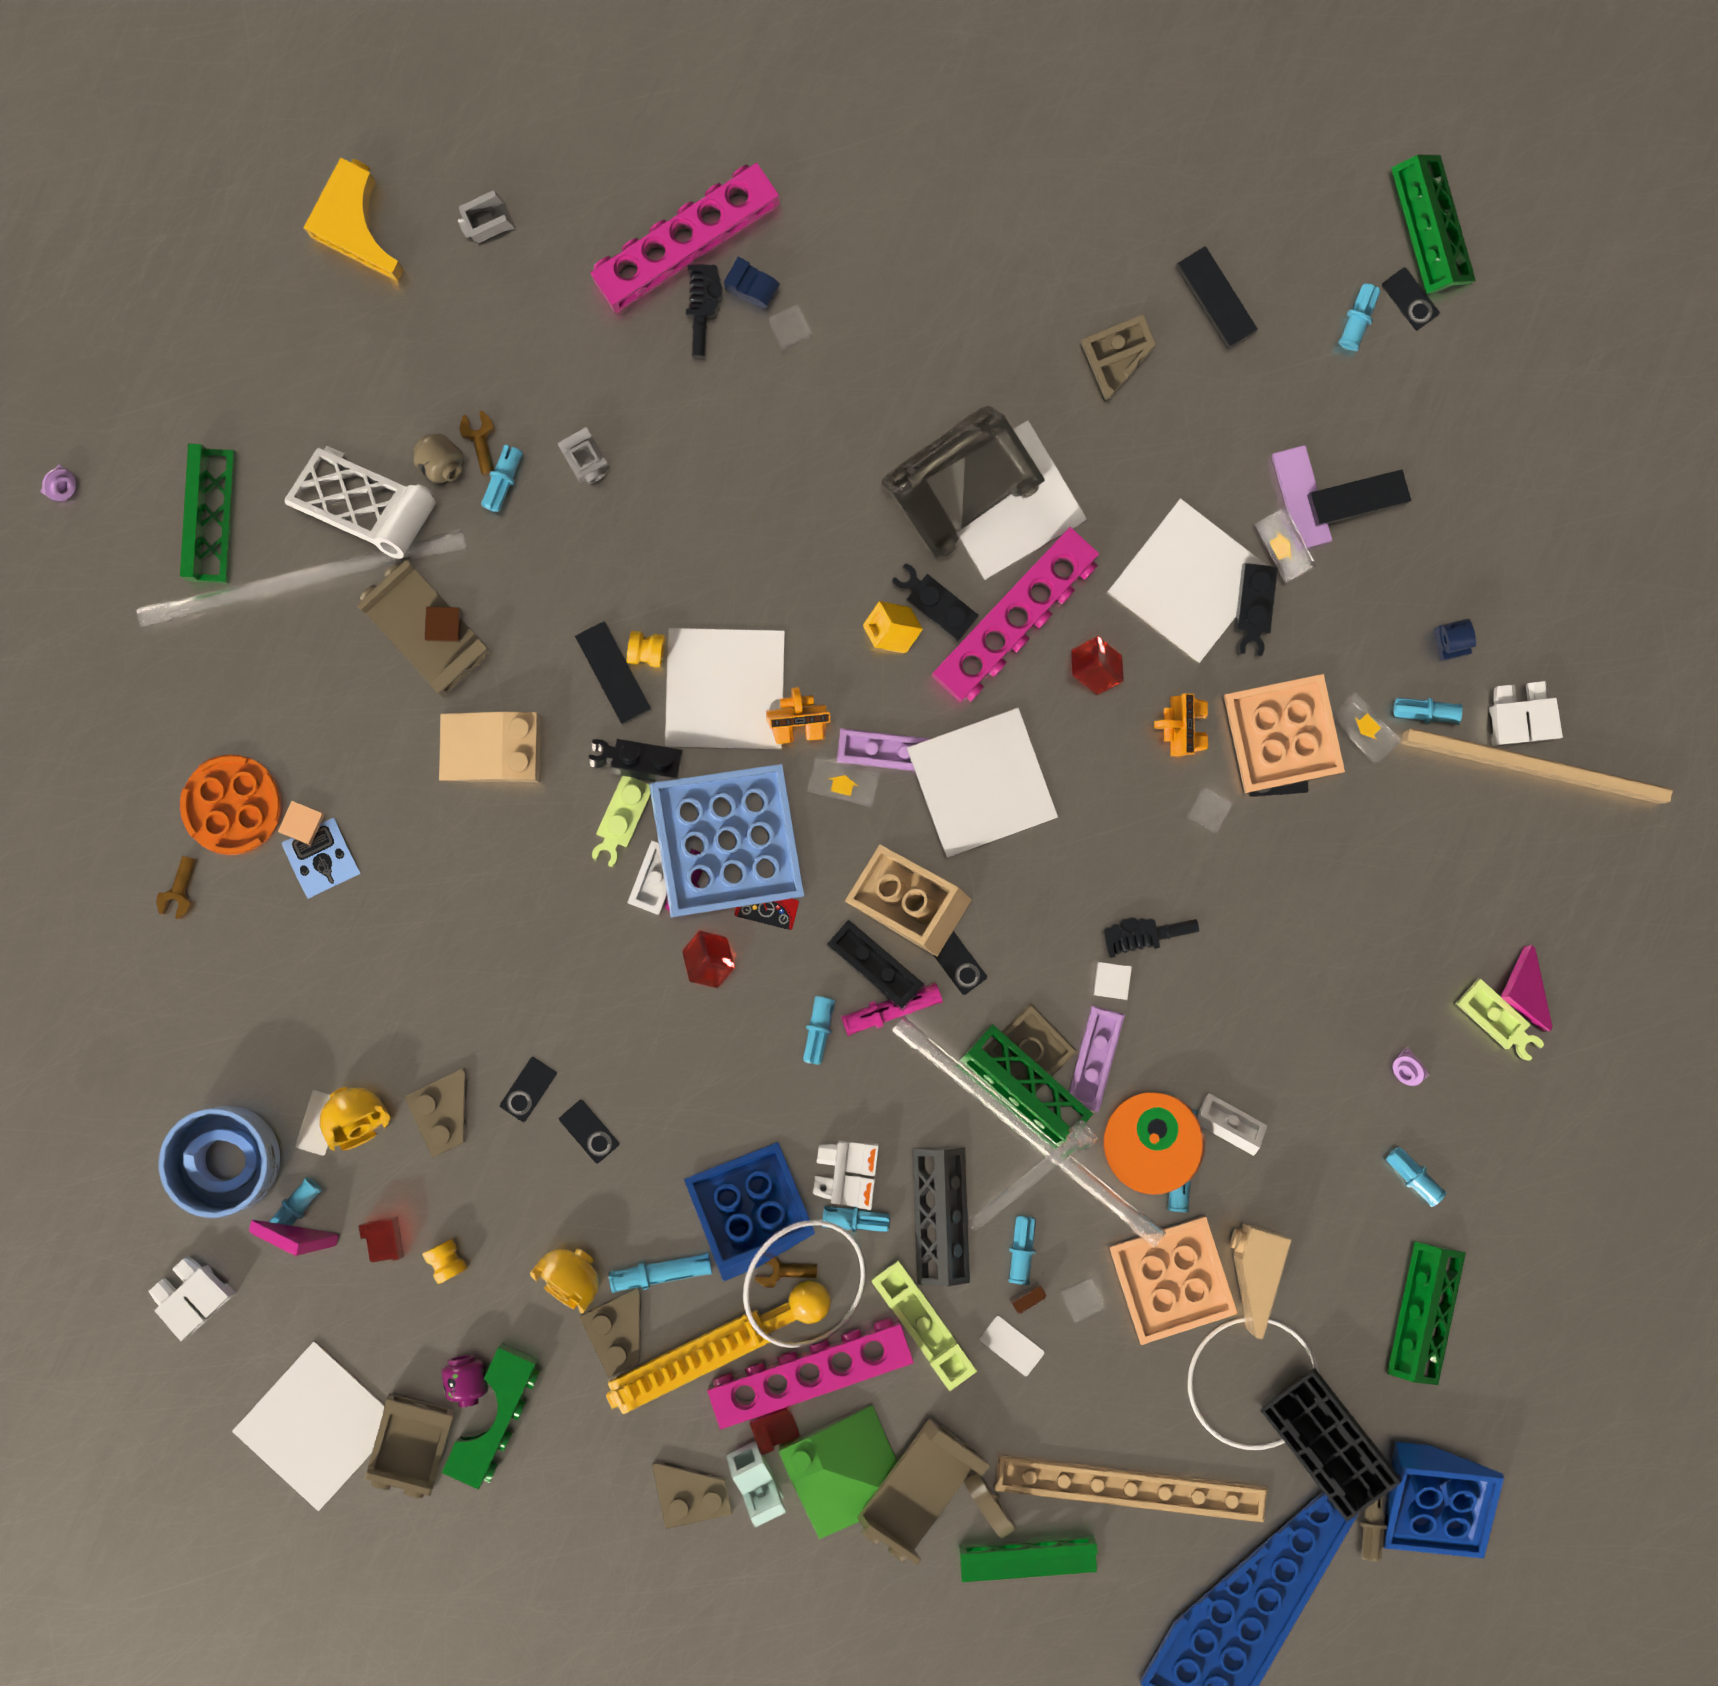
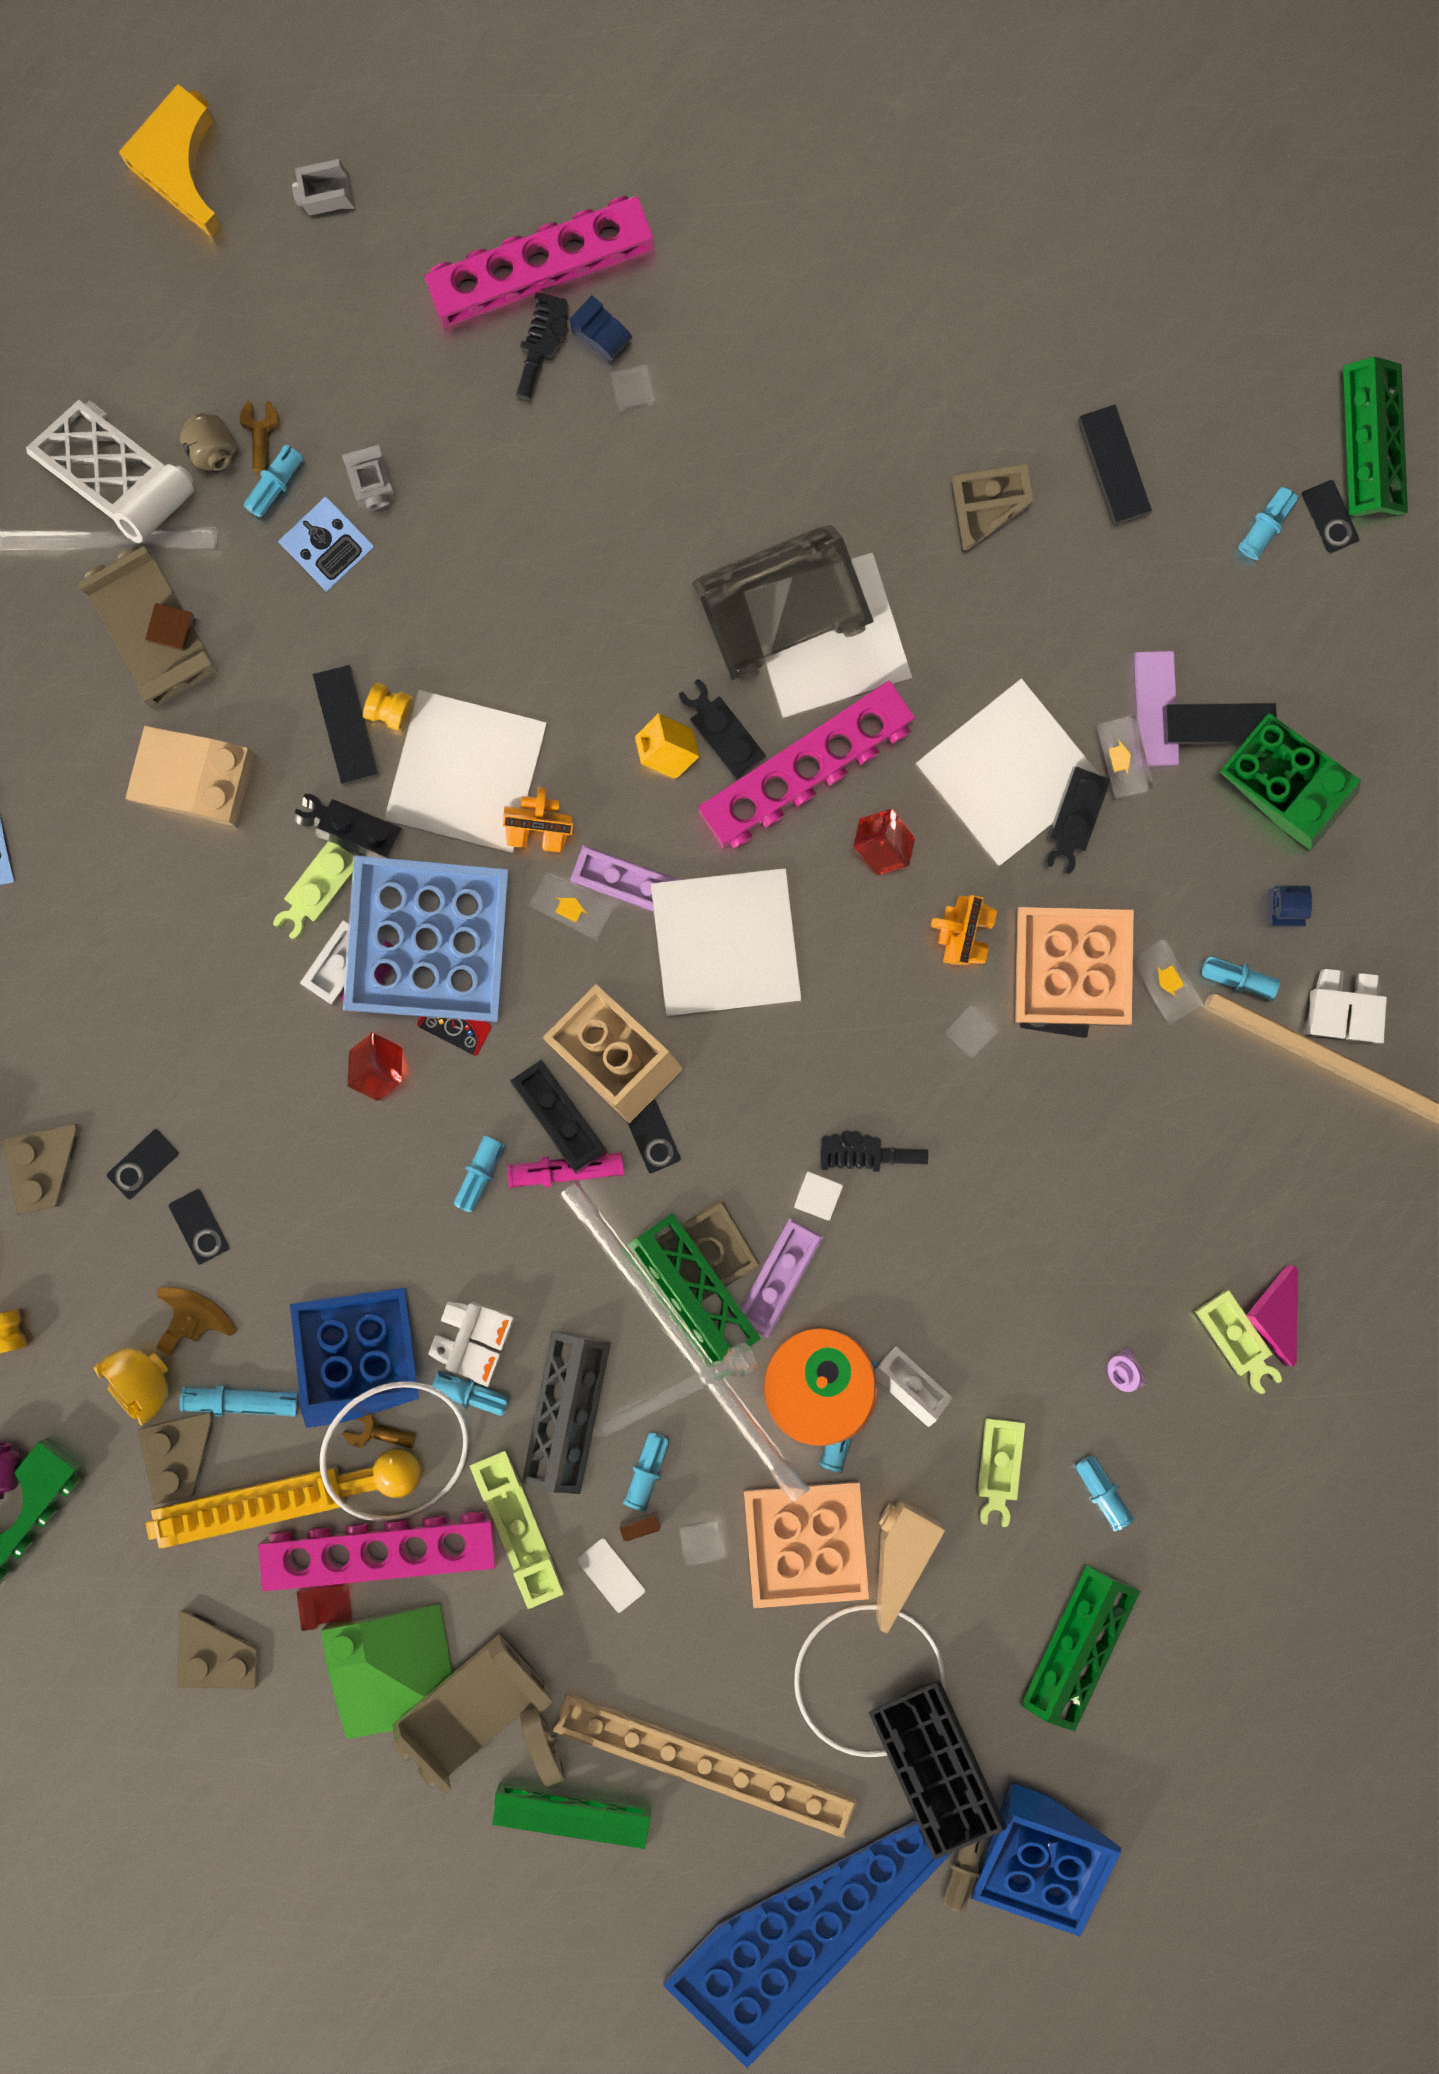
camera: 15 degrees right, 0 degrees up
light aqua brick [725,1441,786,1527] -> none
none -> pearl gold piece [156,1288,236,1356]
none -> sticker [278,496,374,592]
none -> yellowish green plate [977,1418,1025,1527]
none -> green slope [1220,713,1361,851]

